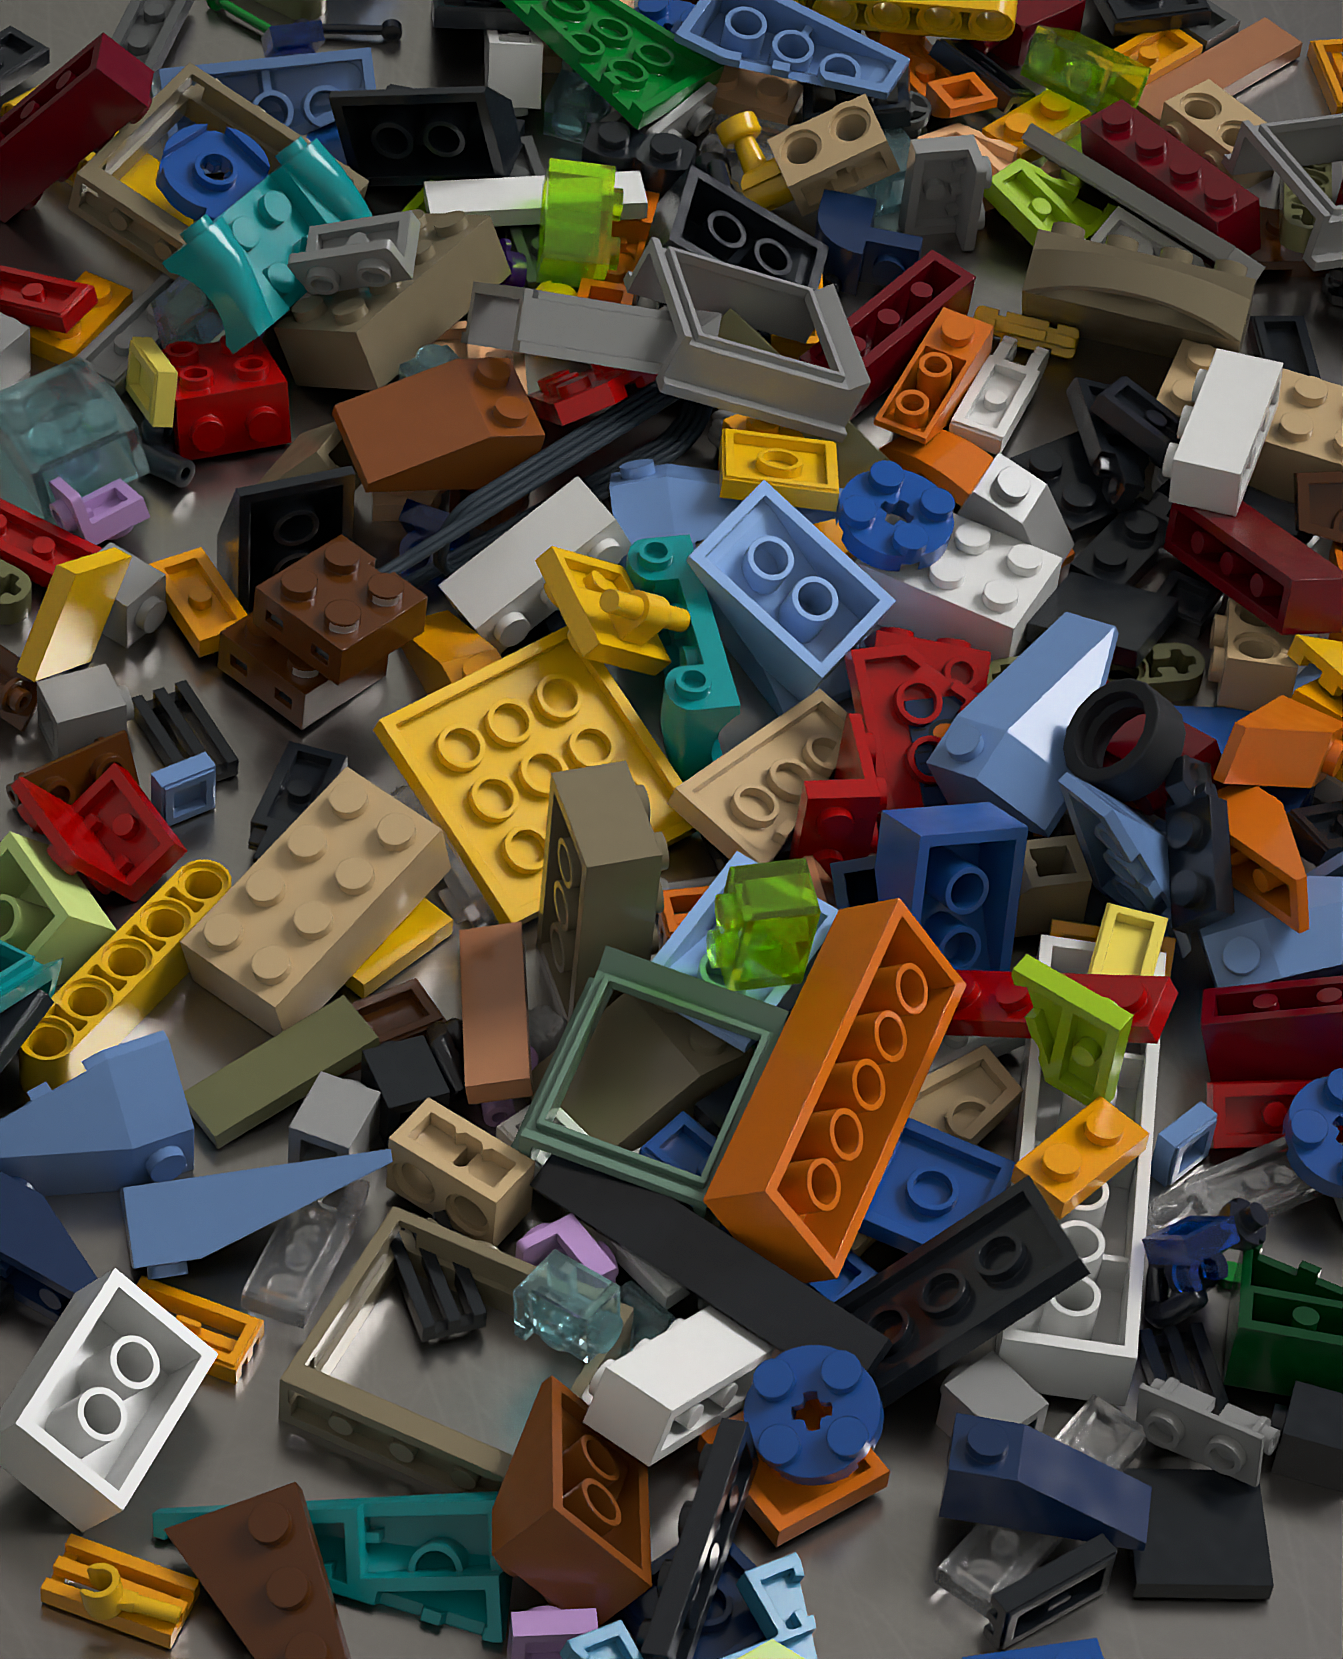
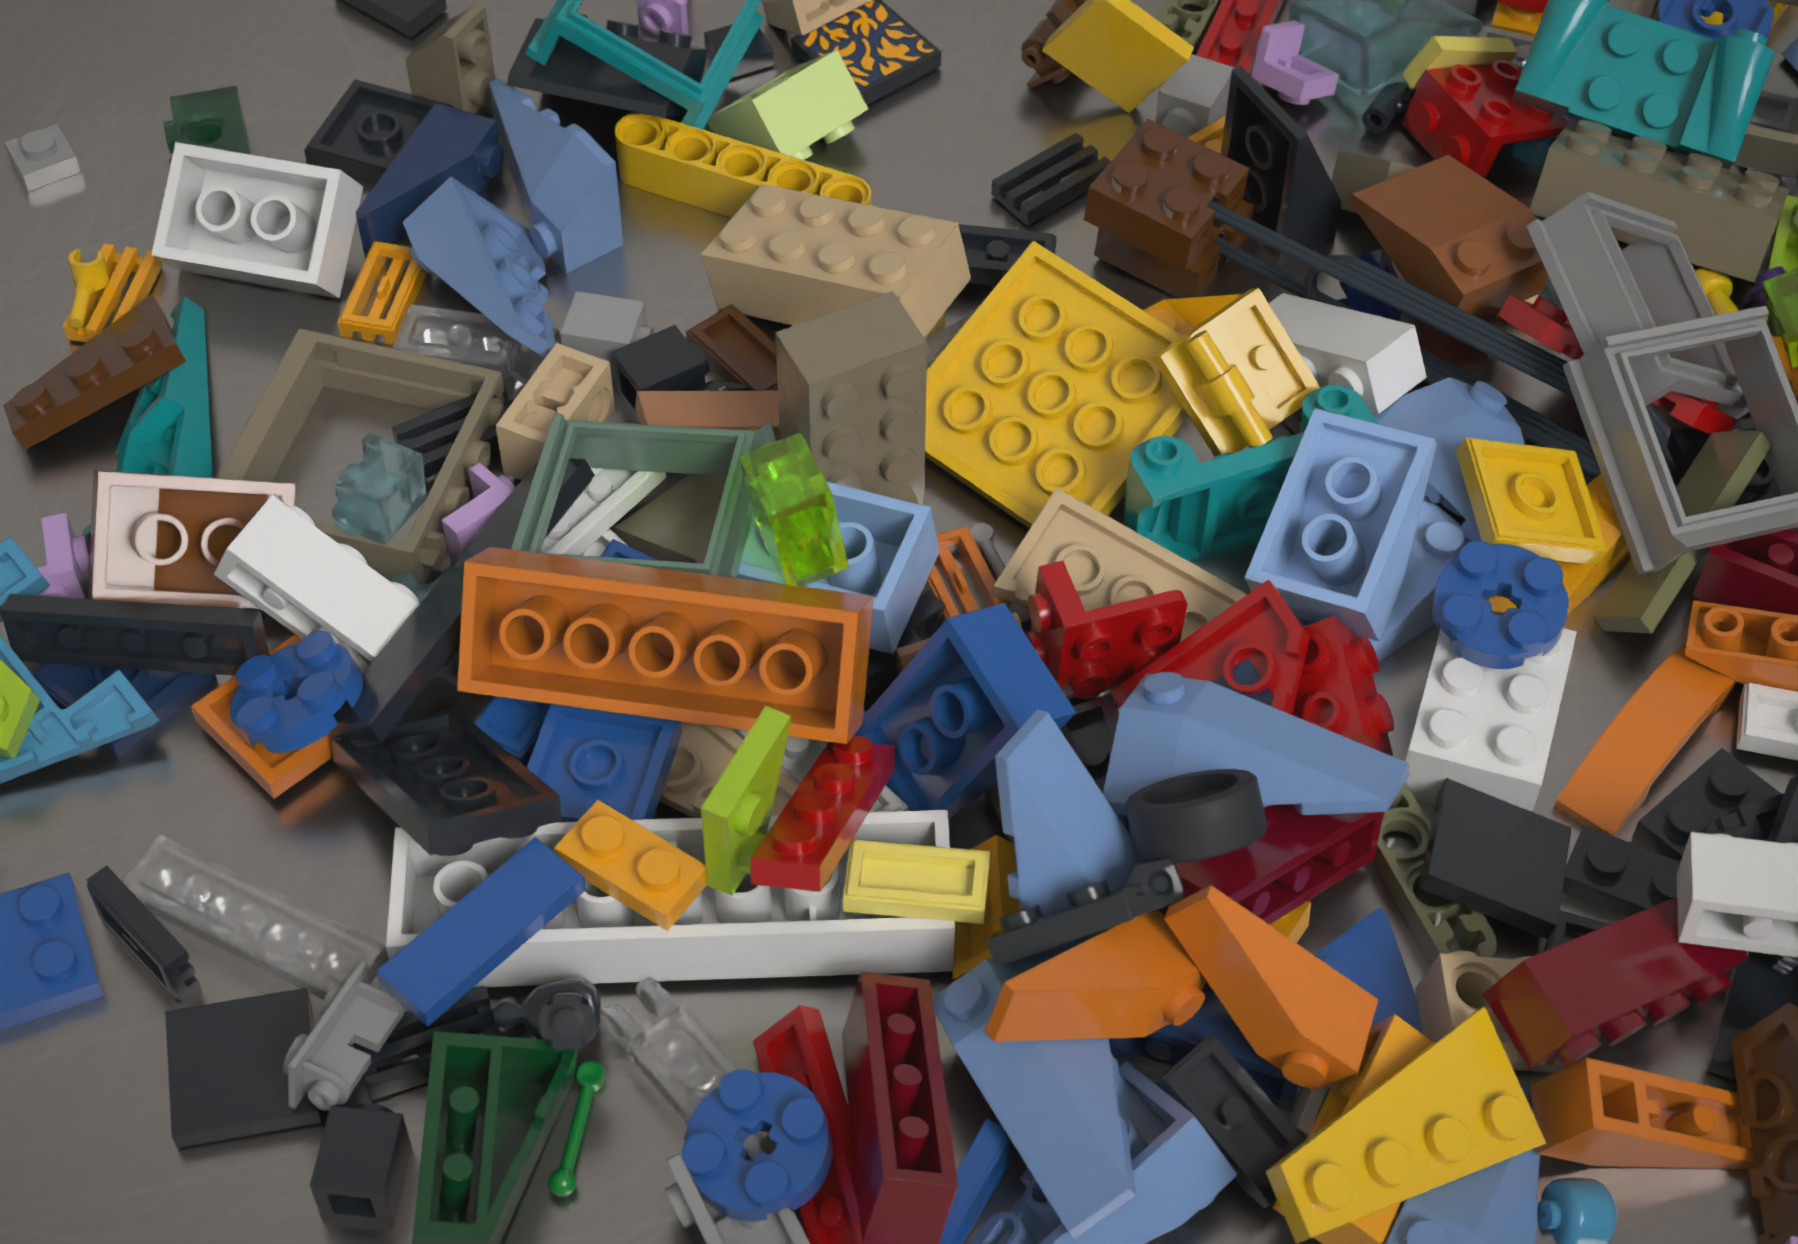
camera: 85 degrees right, 5 degrees up
reddish brown hinge [6,730,140,832] -> none
red bracket [11,763,188,903] -> none
light grey brick [37,664,134,760] -> none
medium blue tile [151,752,216,826] -> none
olive tile [184,995,380,1149] -> none
light grey bracket [287,210,421,295] -> none
light grey brick [936,1351,1049,1438] -> none
dark blue slope [939,1413,1152,1551] -> none
light grey slope [957,452,1074,564] -> none
clear blue tile [1142,1216,1240,1292] -> none
medium blue tile [1150,1101,1218,1187] -> none
none -> blue tile [376,837,586,1026]

